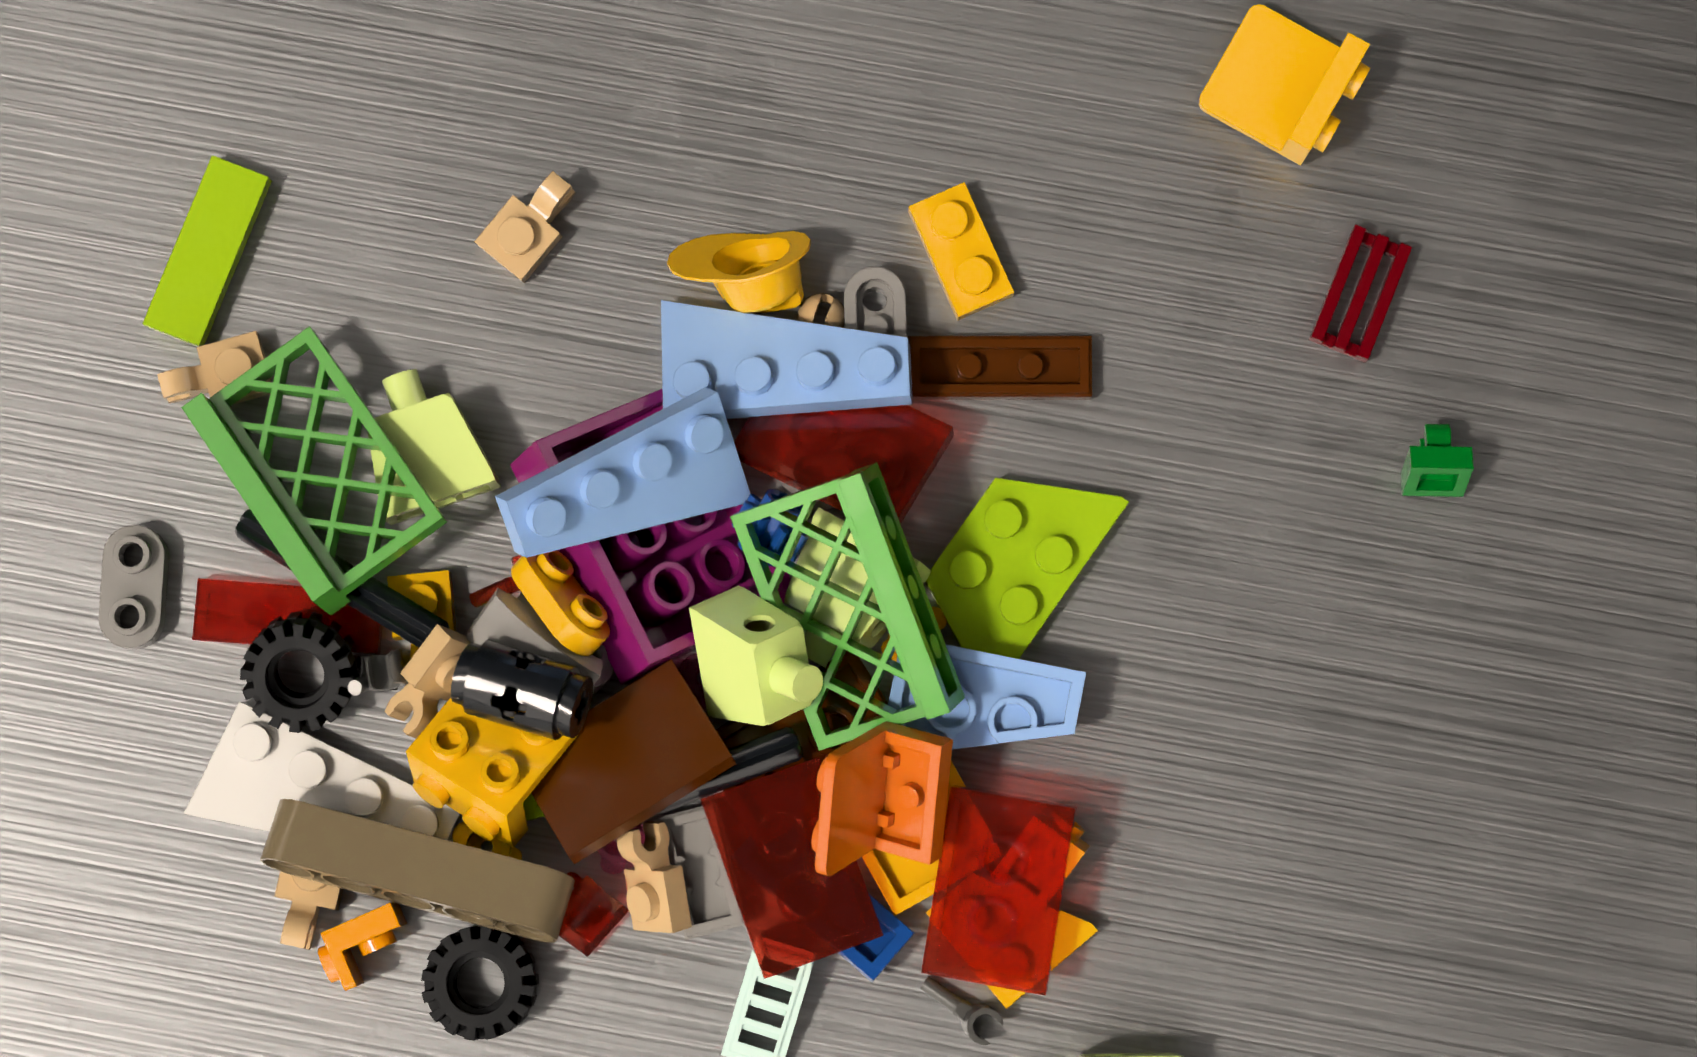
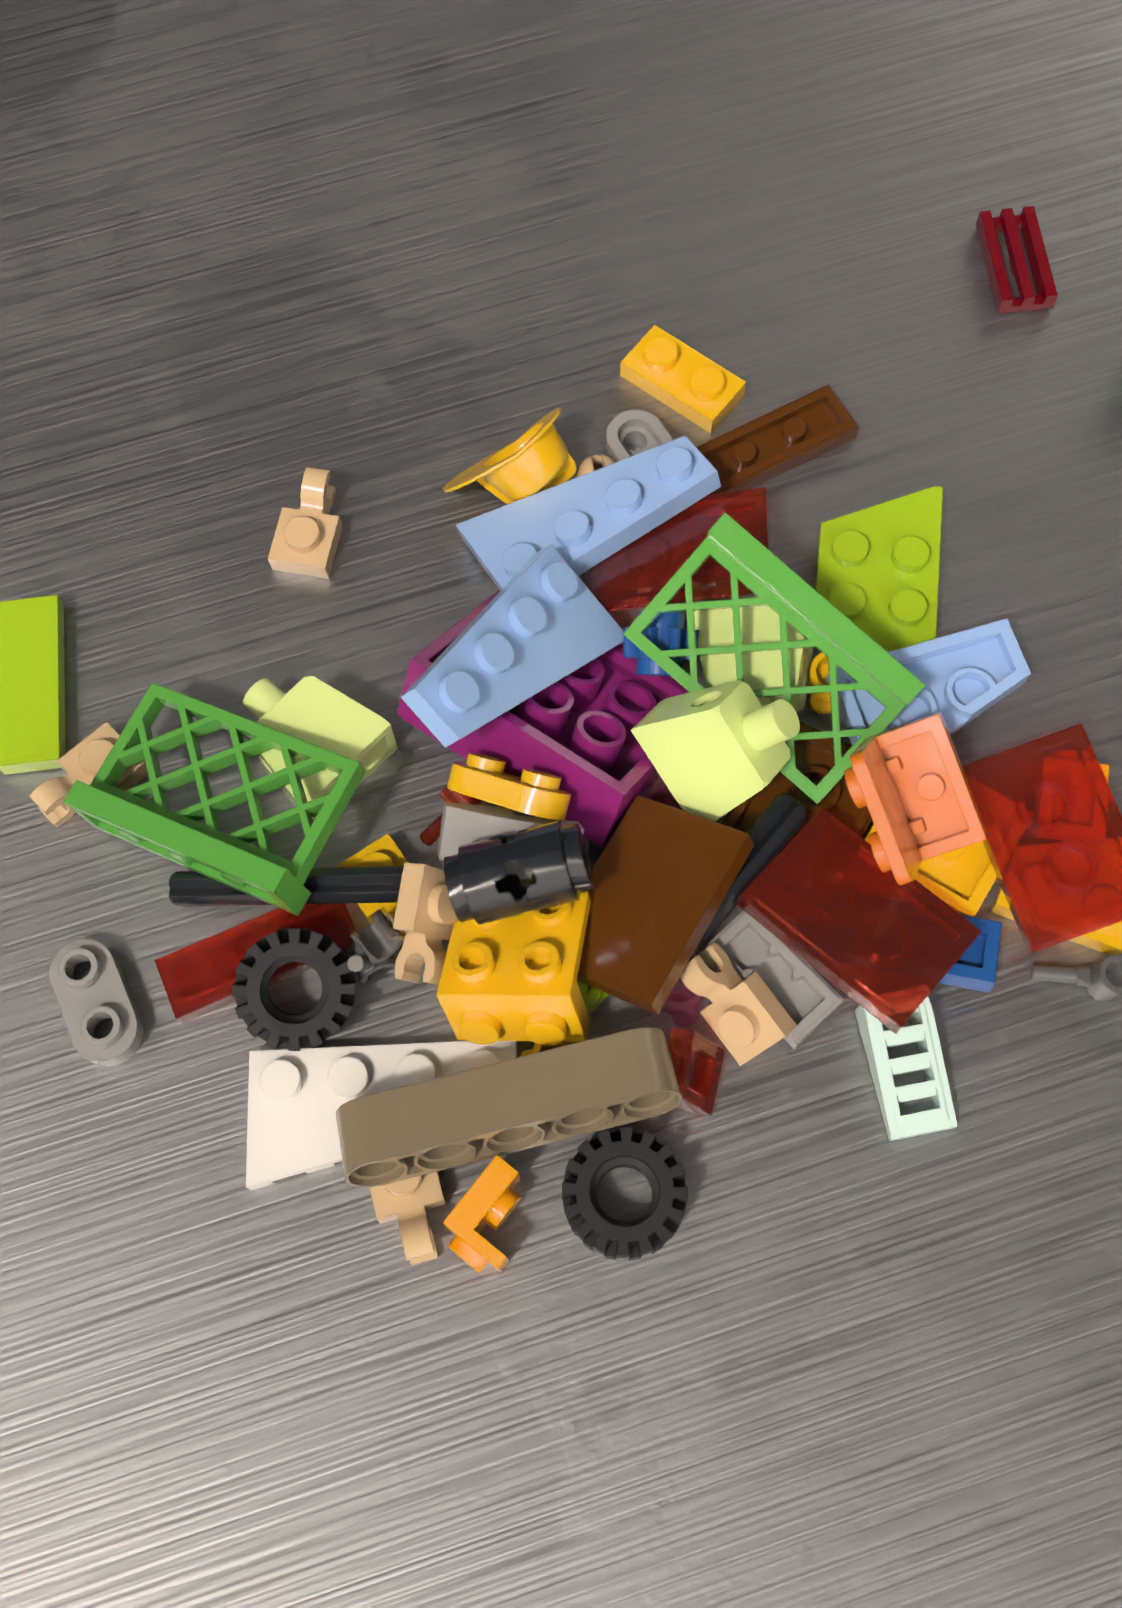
camera: 25 degrees left, 15 degrees down
yellow bracket [1199,4,1371,166] -> none

